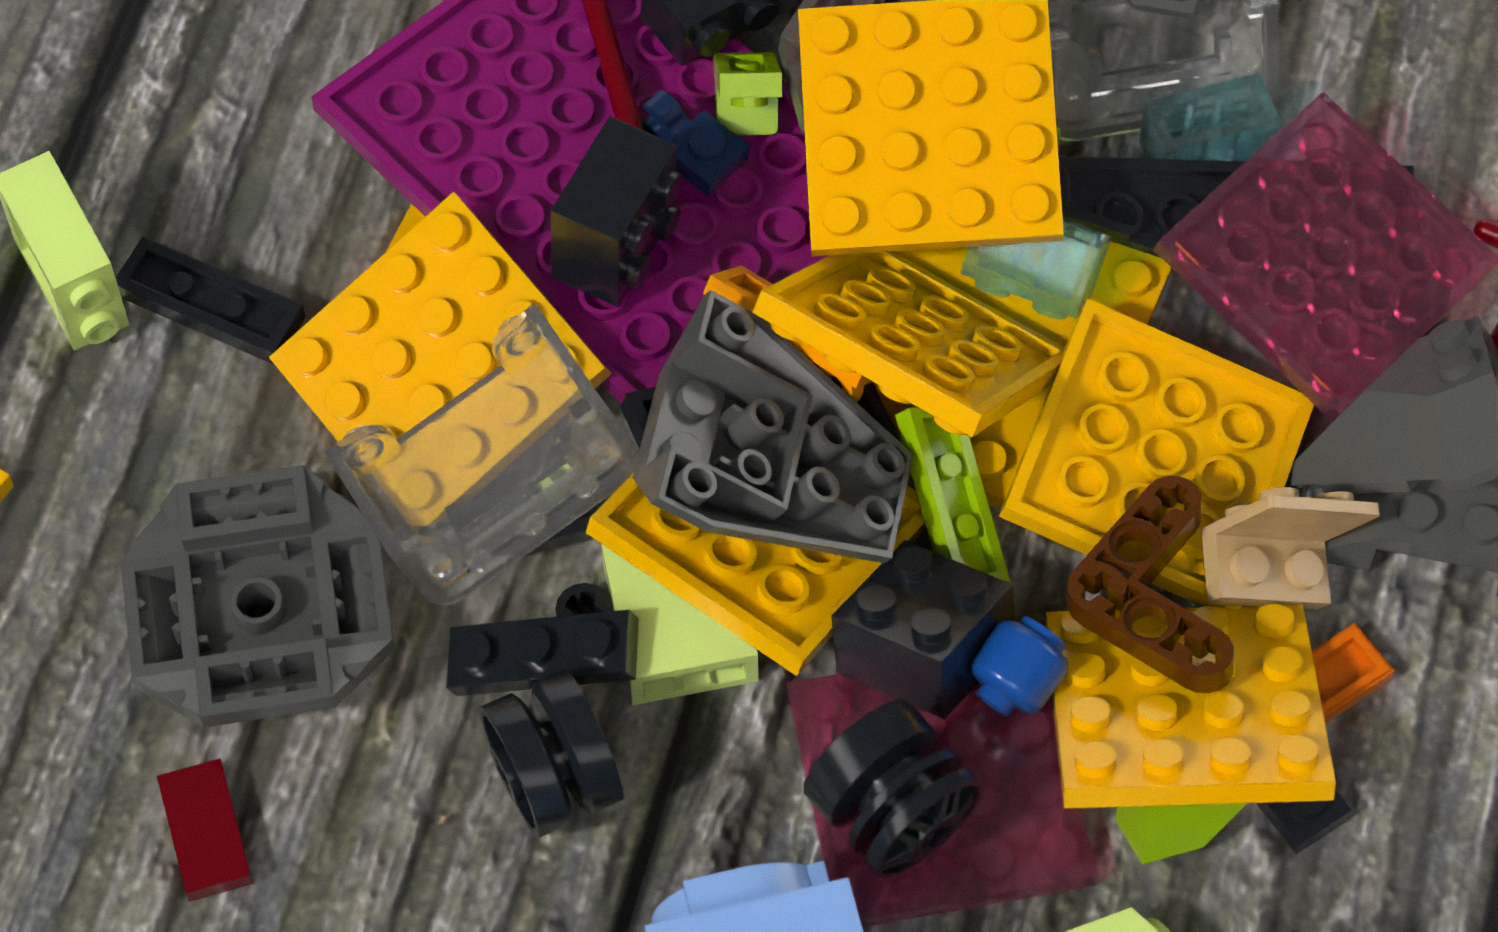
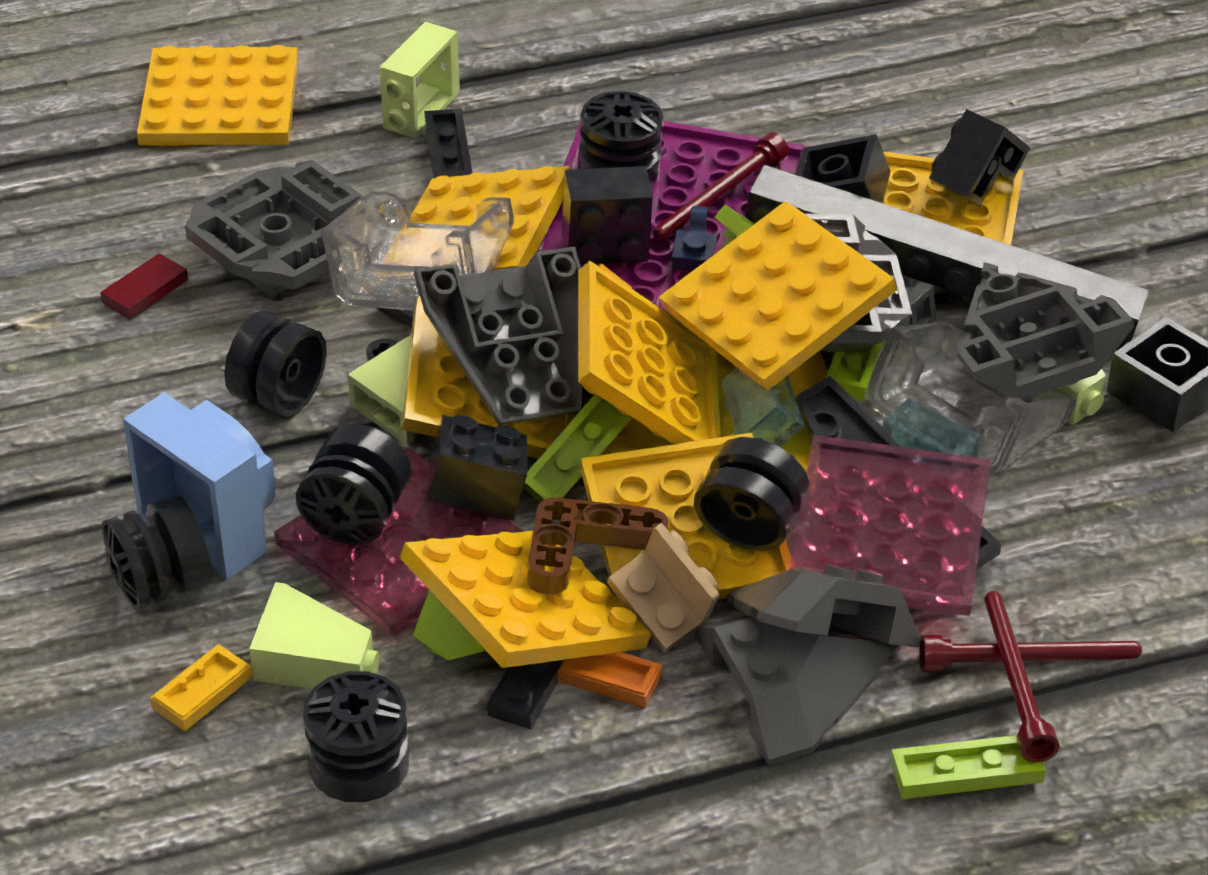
camera: 55 degrees right, 20 degrees down
black plate [446,610,639,696] -> none
blue head [971,616,1068,717] -> none
none -> black wheel [578,91,664,186]
none -> black wheel [693,437,810,551]

